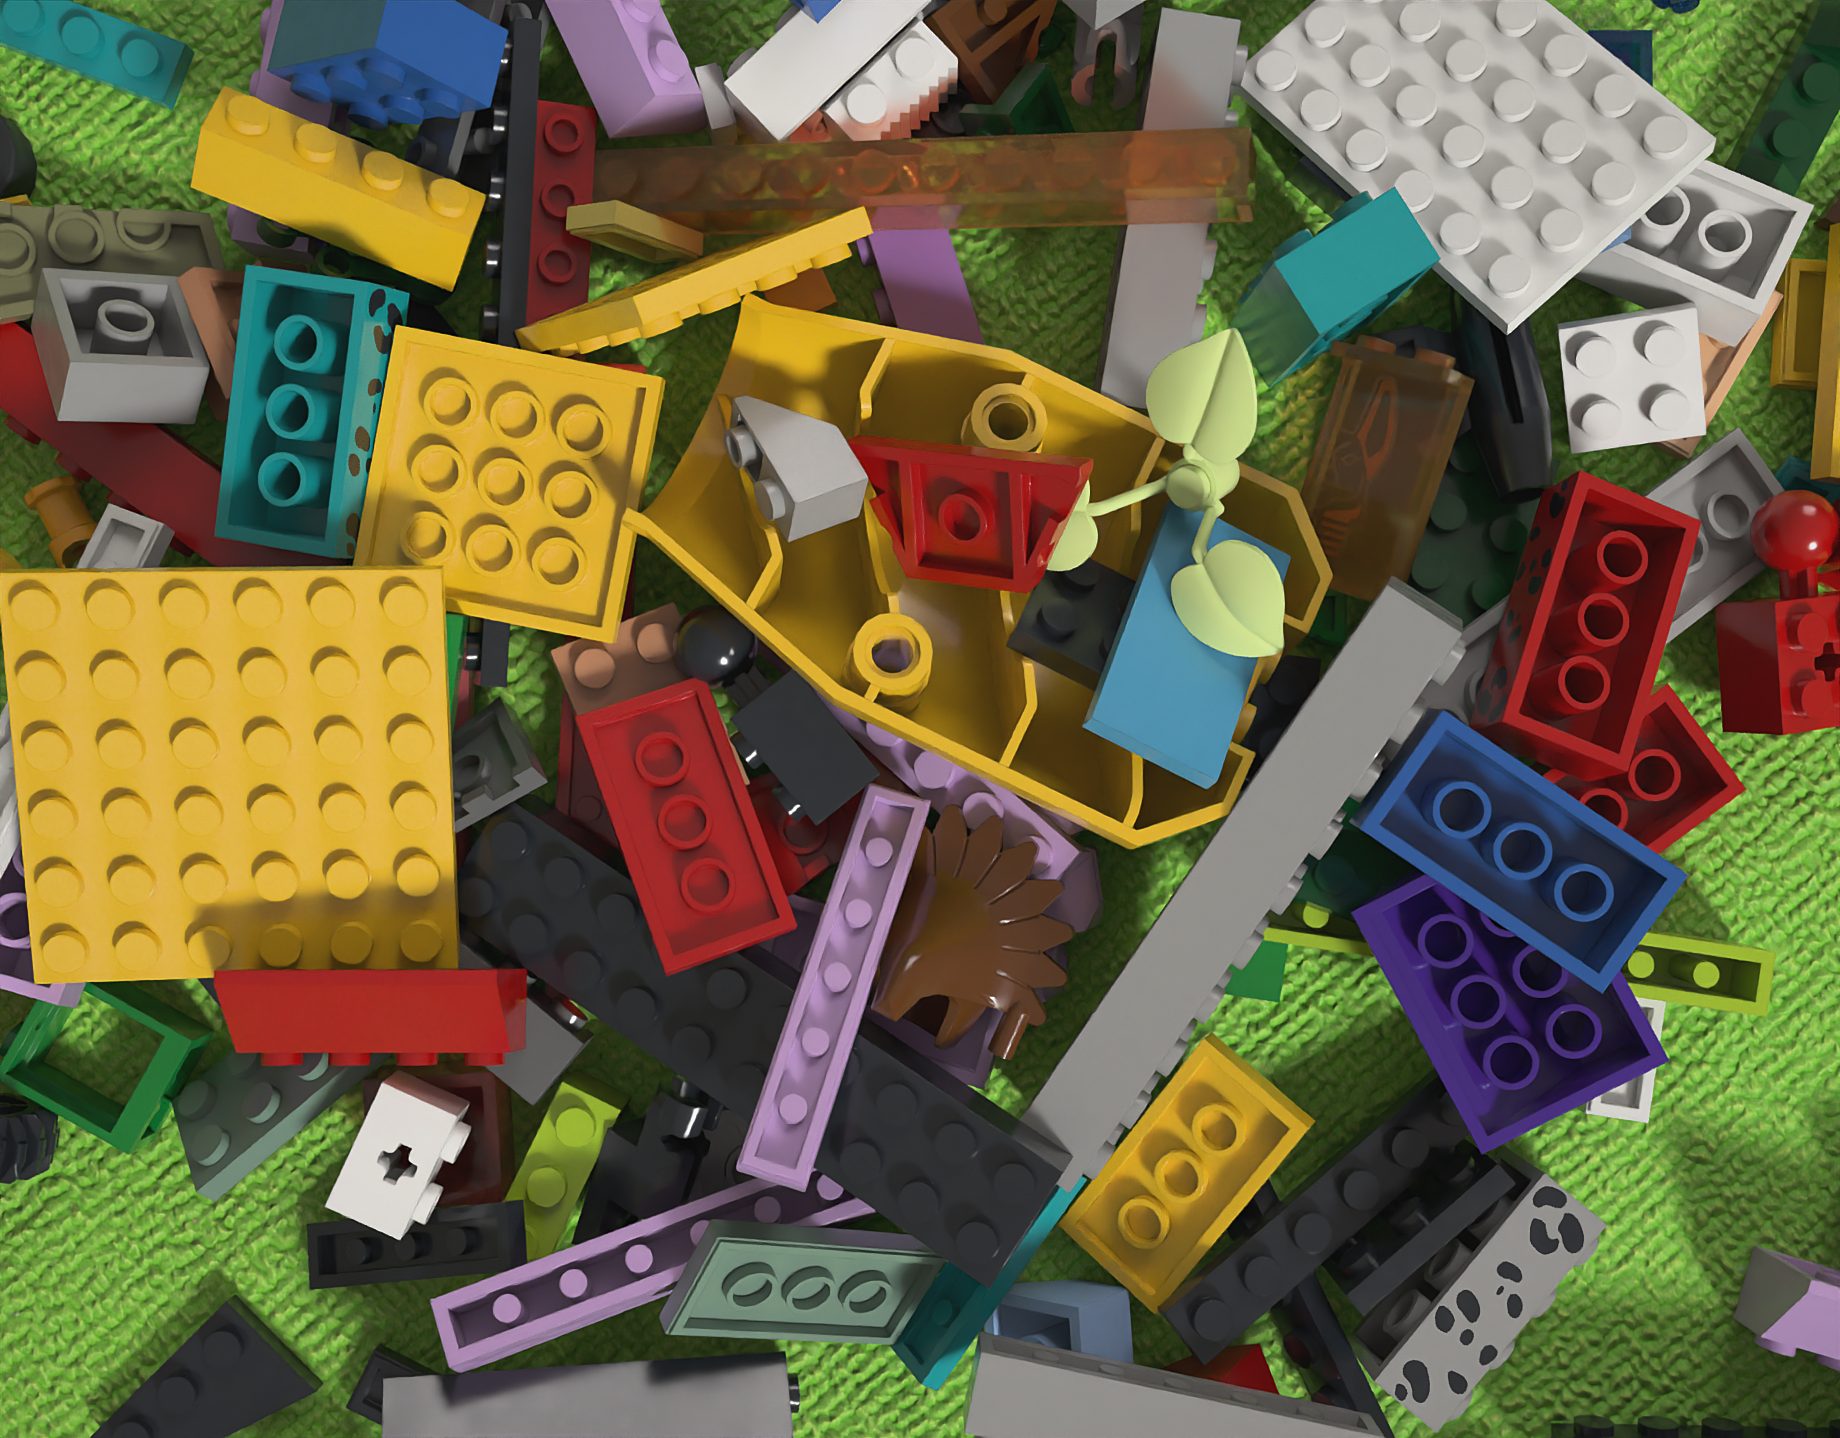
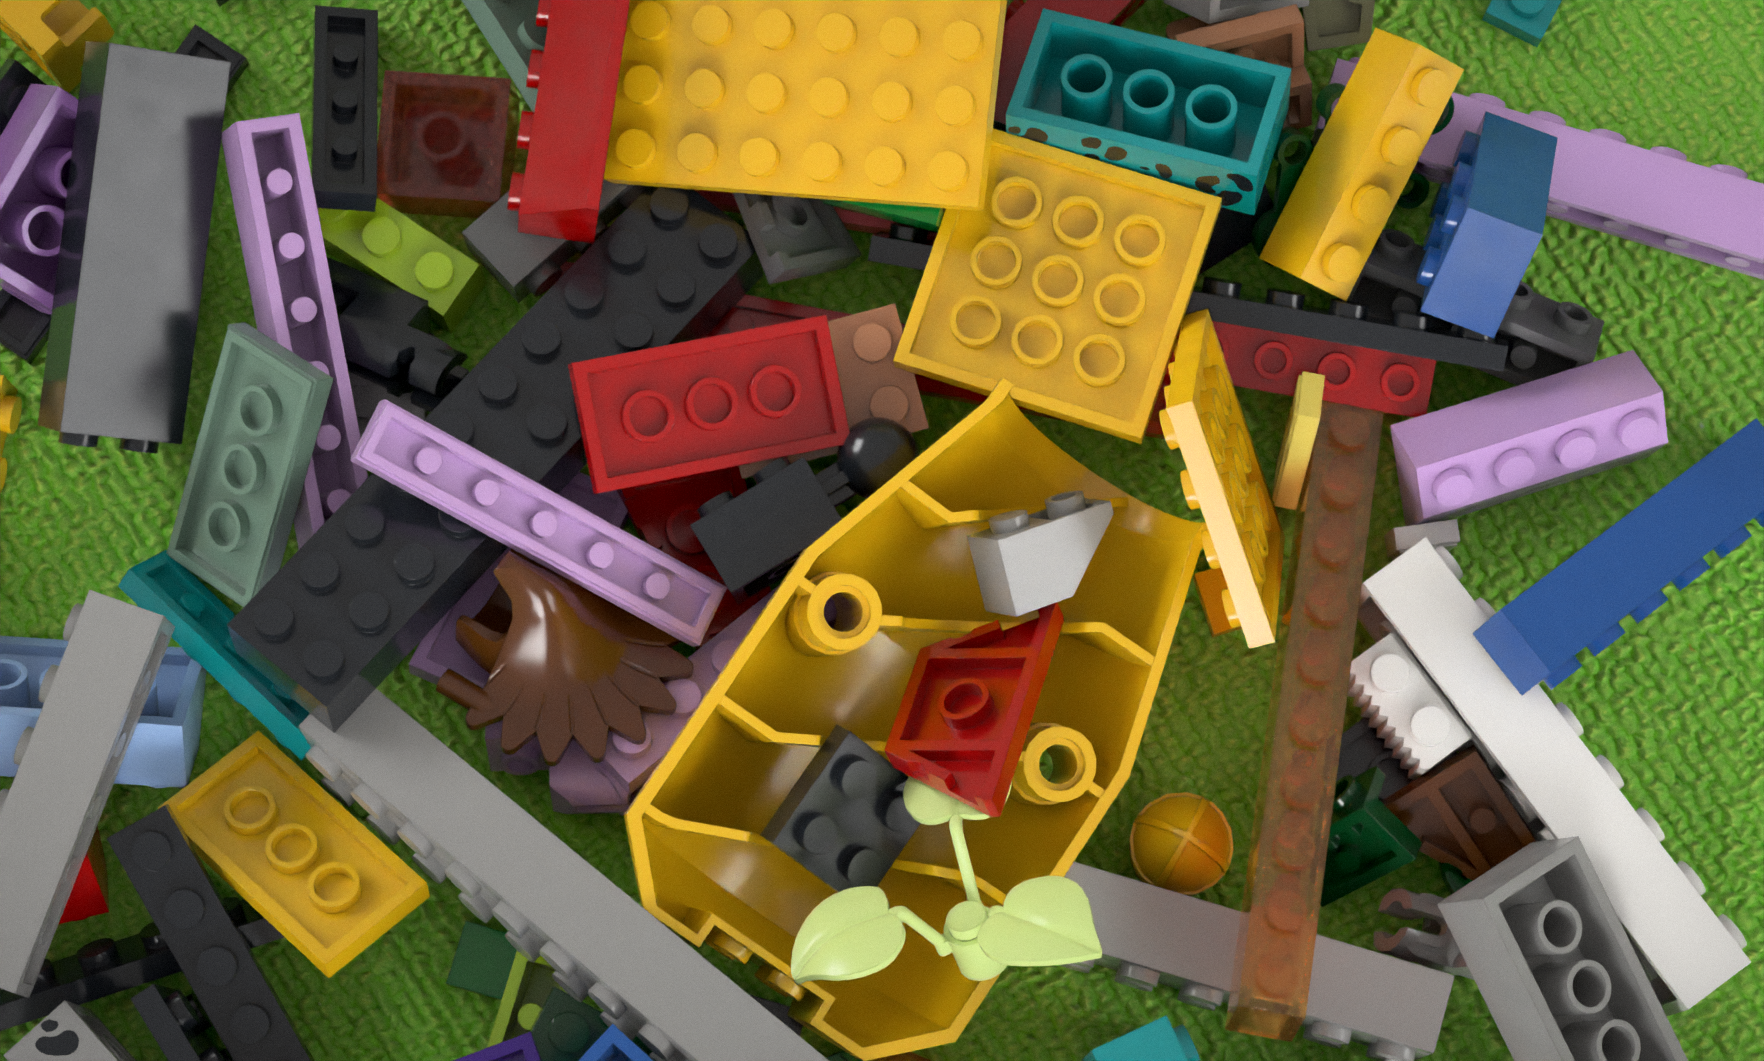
camera: 95 degrees right, 10 degrees down
white brick [325,1070,471,1240] -> none
medium lavender brick [854,183,985,345] -> none
dark azure tile [1082,499,1291,789] -> none
none -> yellow helmet [1129,792,1234,896]

